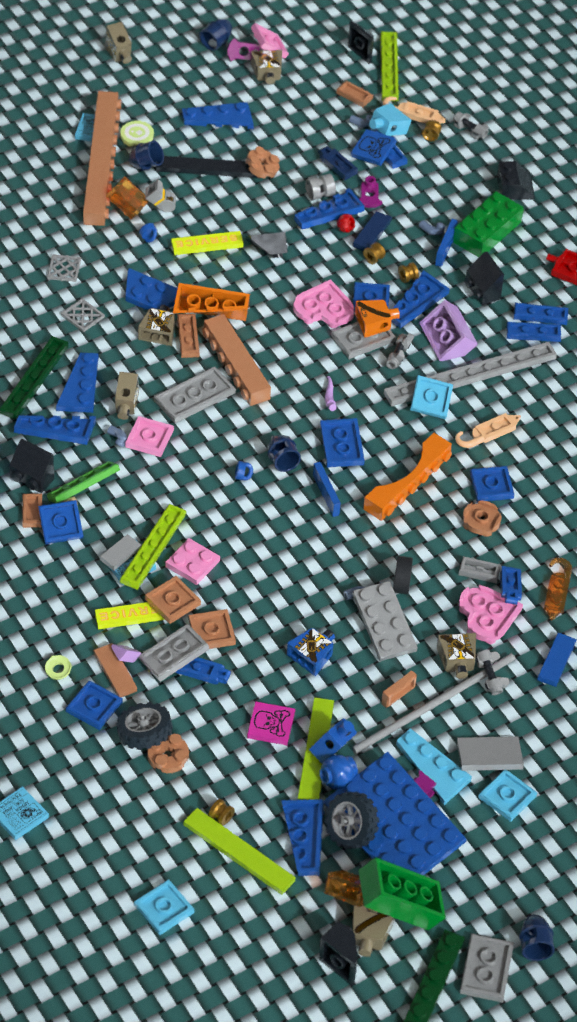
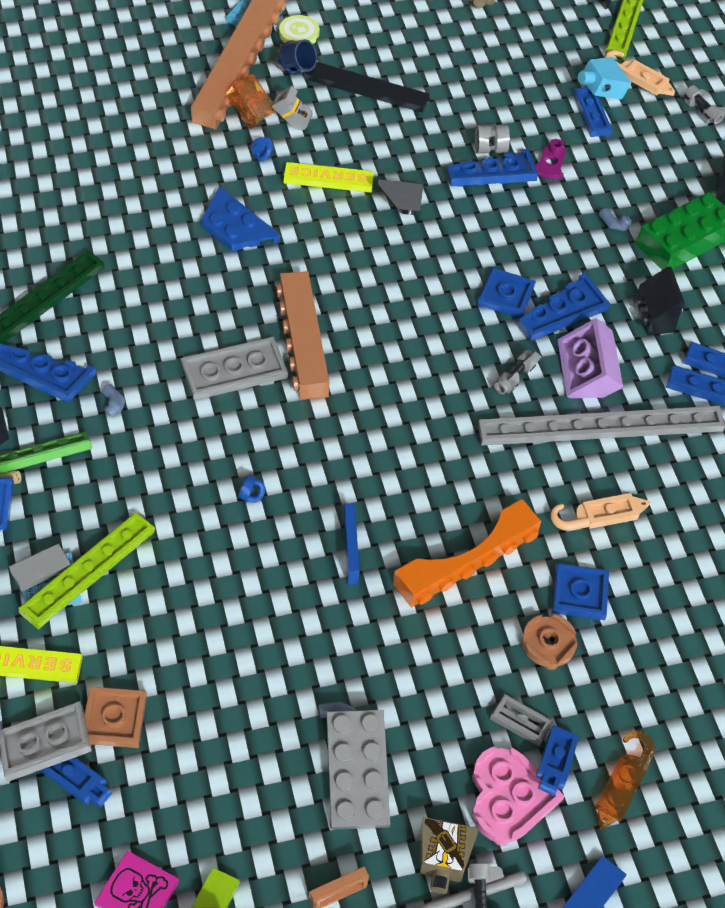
camera: 15 degrees right, 5 degrees up
light grey window [47,254,82,282] -> none
blue wing [56,353,99,413] -> none
light grey window [61,298,105,332] -> none
dark tan torso [115,372,139,420] -> none
bright pink plate [125,416,174,457] -> none
torso [138,305,175,346] -> none
nougat plate [145,576,201,624] -> none
bright pink plate [165,538,220,585] -> none
orange wedge [173,283,250,321] -> none
nougat tile [177,314,200,358] -> none
blue wing [182,102,254,129] -> none
nougat plate [245,146,280,179] -> none
dark blue helmet [268,434,301,472] -> none
torso [287,628,335,676] -> none
bright pink plate [293,280,354,328] -> none
dark blue hinge [318,146,358,181] -> none
blue plate [320,418,365,468] -> none
lavender animal [325,376,337,411] -> none
light grey tile [331,322,396,359] -> none
nougat tile [336,81,373,107] -> none
red piece [337,214,355,233] -> none
sand blue arm [349,114,373,128] -> none
blue tile [351,129,397,166] -> none
dark blue tile [353,211,392,251] -> none
orange torso [355,300,400,338] -> none
pearl gold wheel [363,242,386,264] -> none
black tyre [393,556,413,594] -> none
pearl gold wheel [398,262,419,283] -> none
medium azure tile [410,375,453,419] -> none
pearl gold wheel [422,120,442,141] -> none
blue tile [435,219,458,267] -> none

